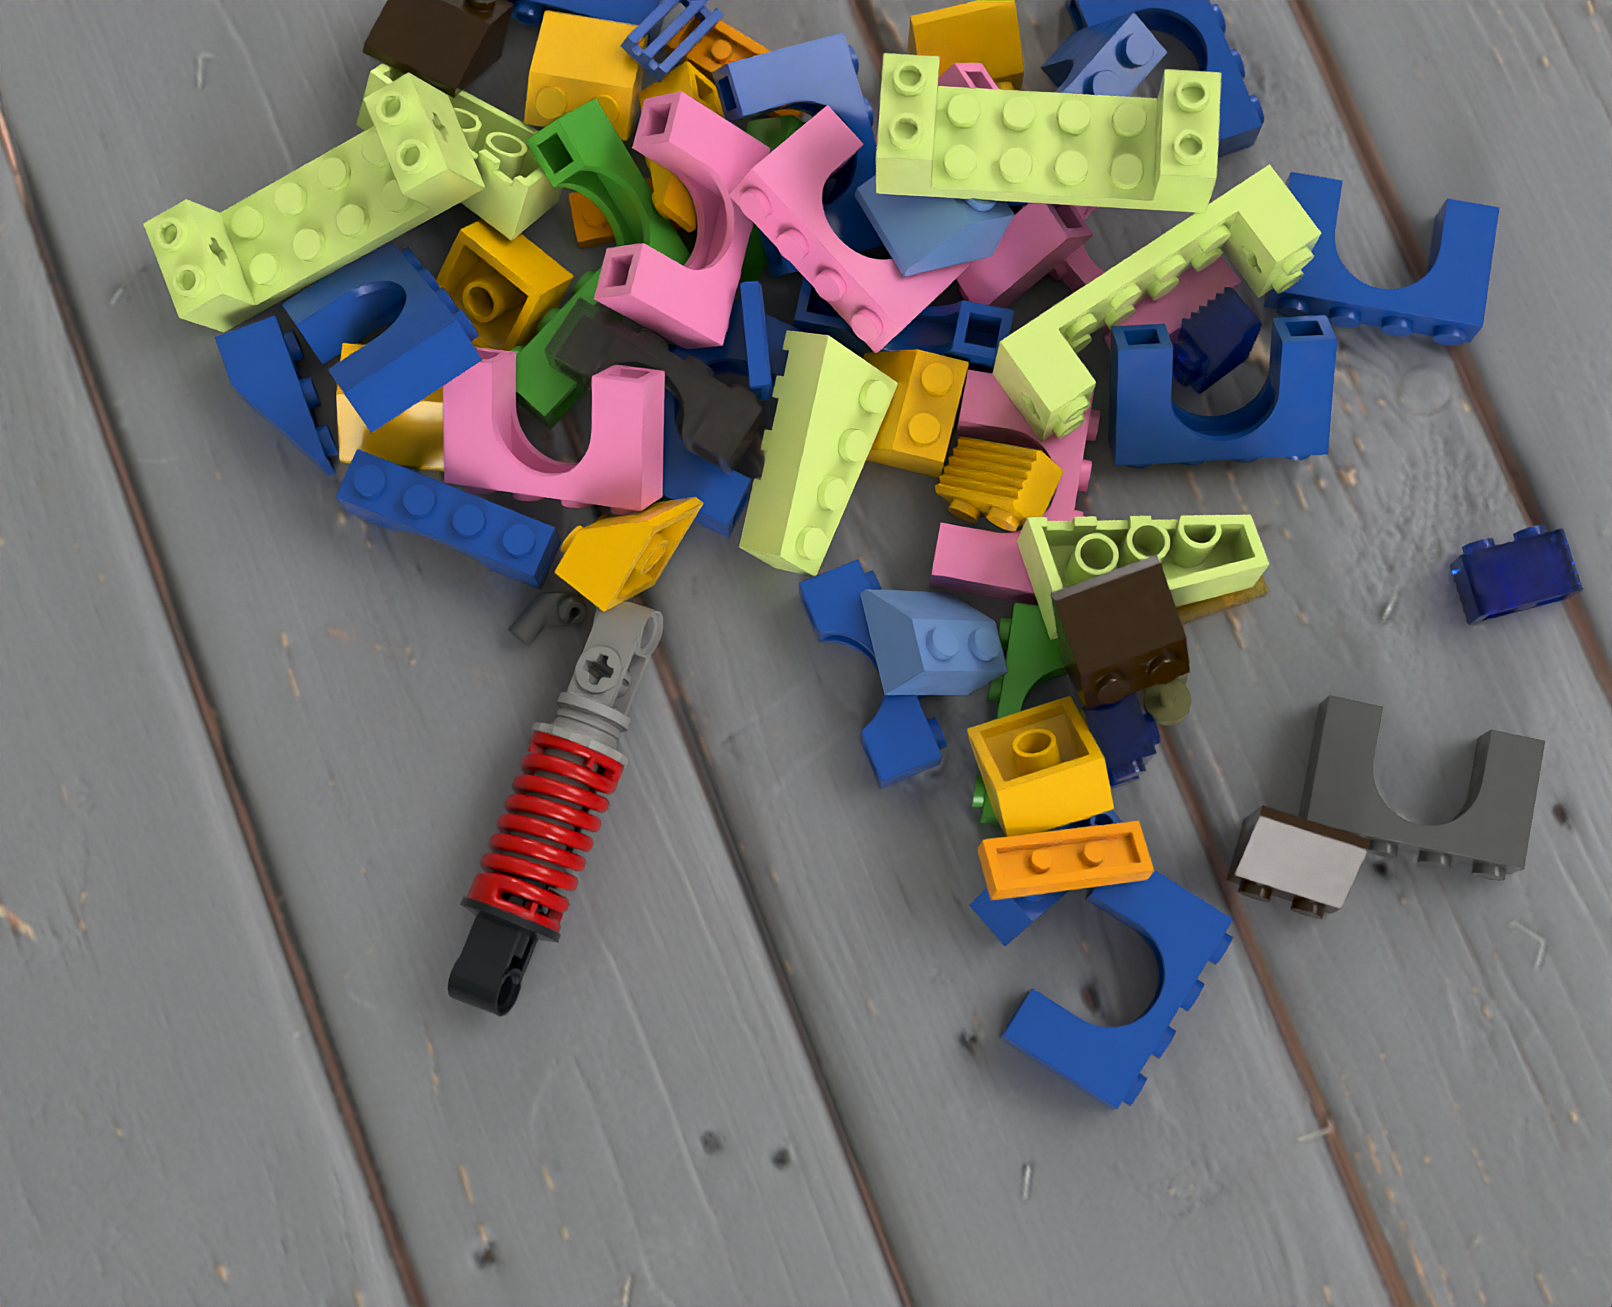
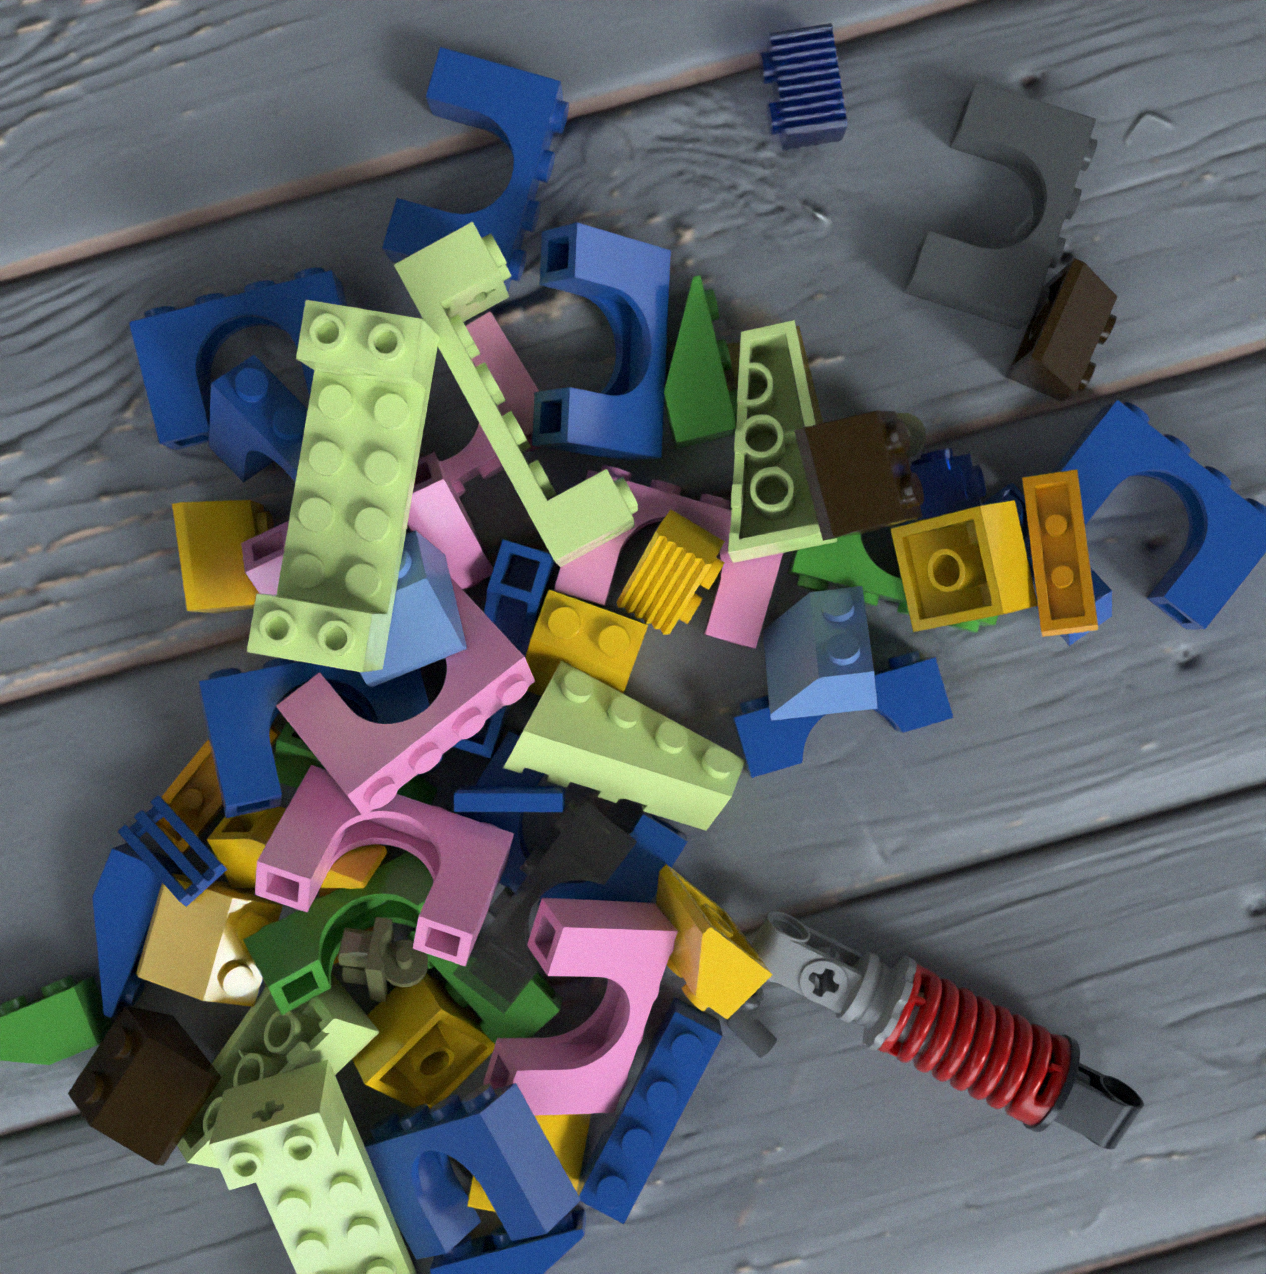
camera: 85 degrees left, 10 degrees up
clear blue brick [1172,287,1262,394] -> none
none -> olive hips [338,917,428,1002]
none -> bright green slope [664,275,738,450]

